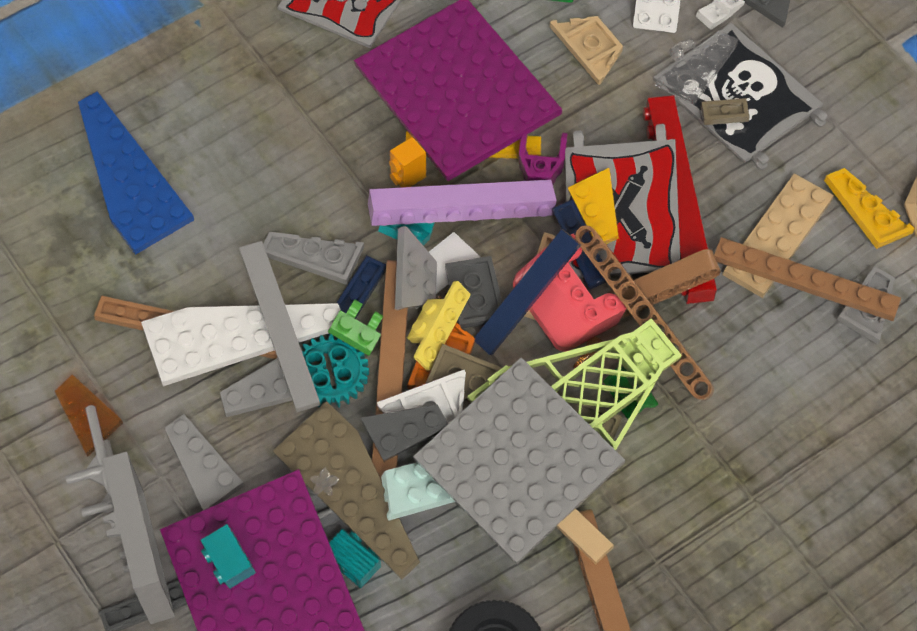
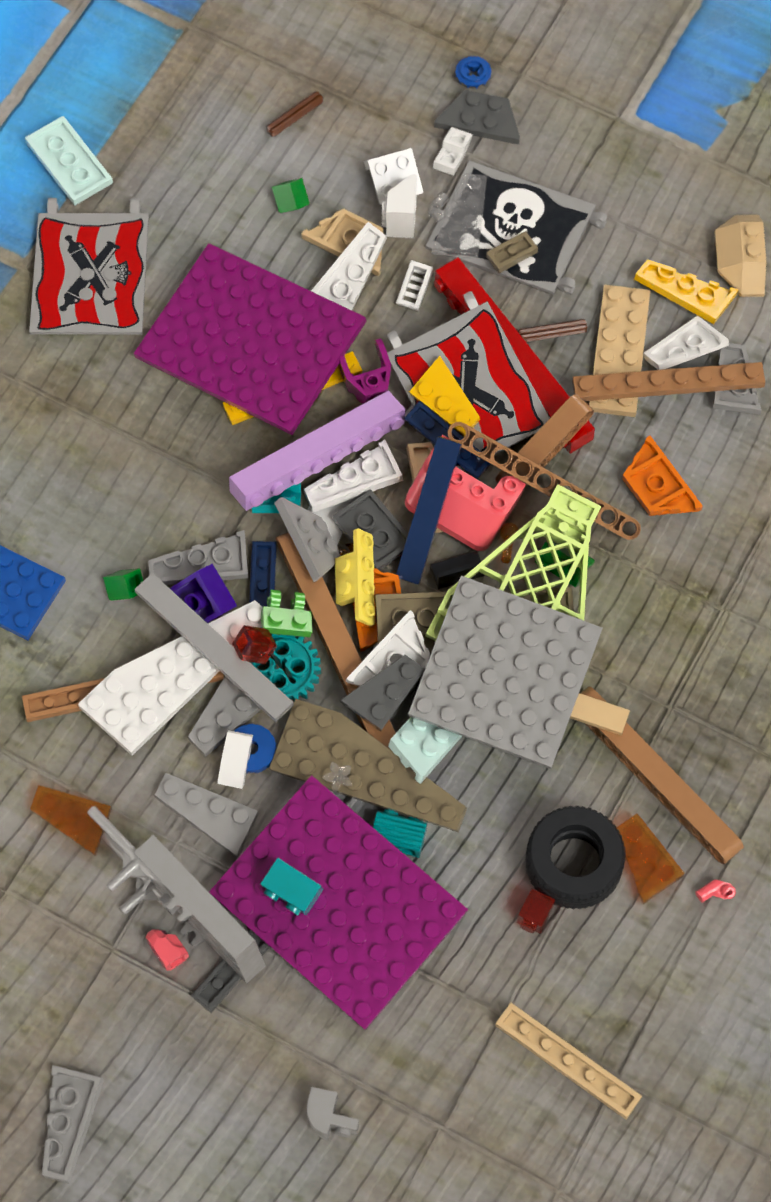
camera: 25 degrees left, 5 degrees up
light orange brick [389,137,426,188] -> none
none -> green panel [103,568,143,601]
none -> coral rock [146,929,189,971]
none -> dark purple slope [169,563,237,623]
none -> white slope [217,730,253,789]
none -> clear red brick [232,625,277,664]
none -> blue tile [234,724,277,774]
none -> white wing [304,440,403,513]
none -> white wing [311,222,387,310]
none -> white slope [382,173,417,238]
none -> white slope [396,260,433,311]
none -> black panel [431,551,485,590]
none -> reddish brown axle [518,319,587,342]
none -> orange wing [622,436,703,516]
none -> white wing [643,315,729,370]

